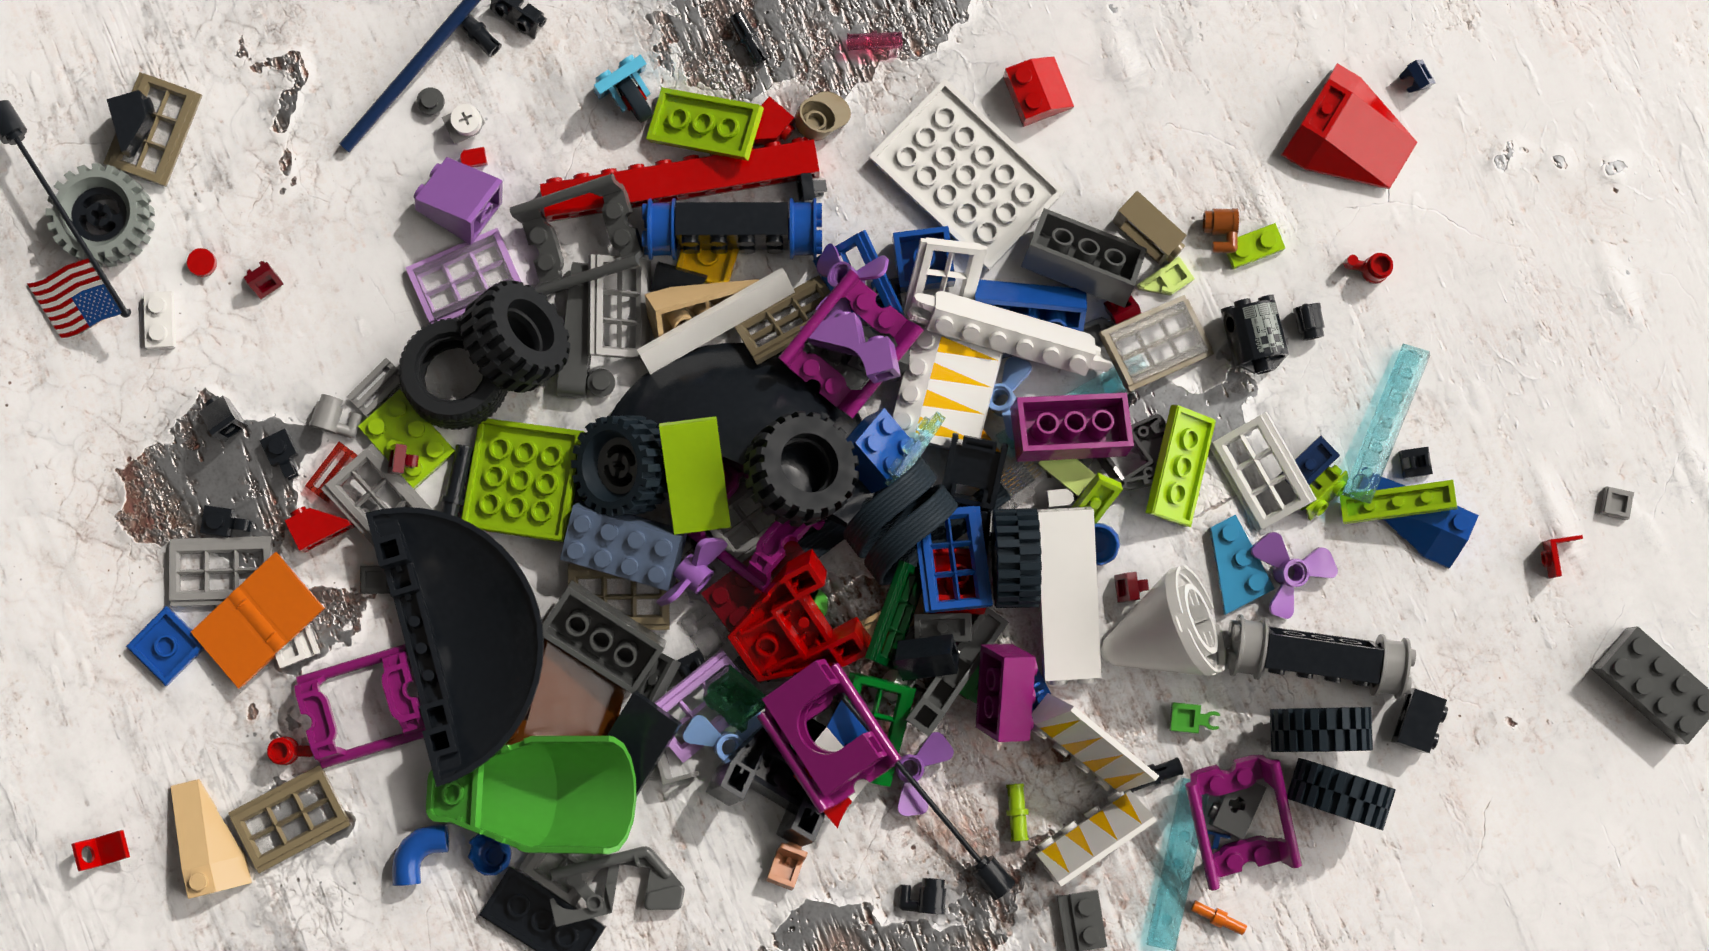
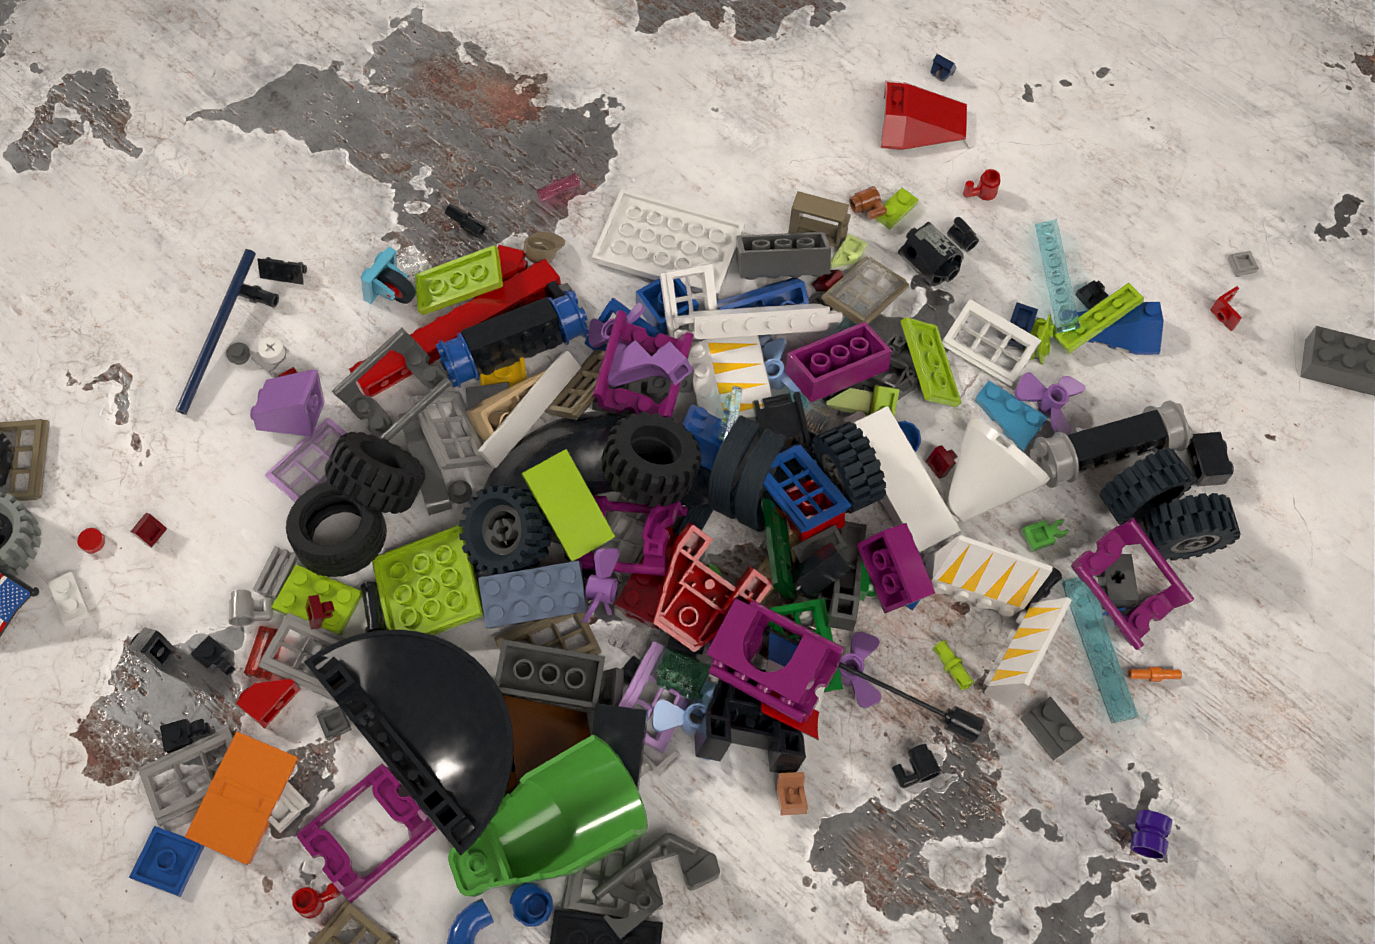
camera: 20 degrees left, 20 degrees down
red slope [1003,56,1074,127] -> none
none -> clear piece [396,245,430,277]

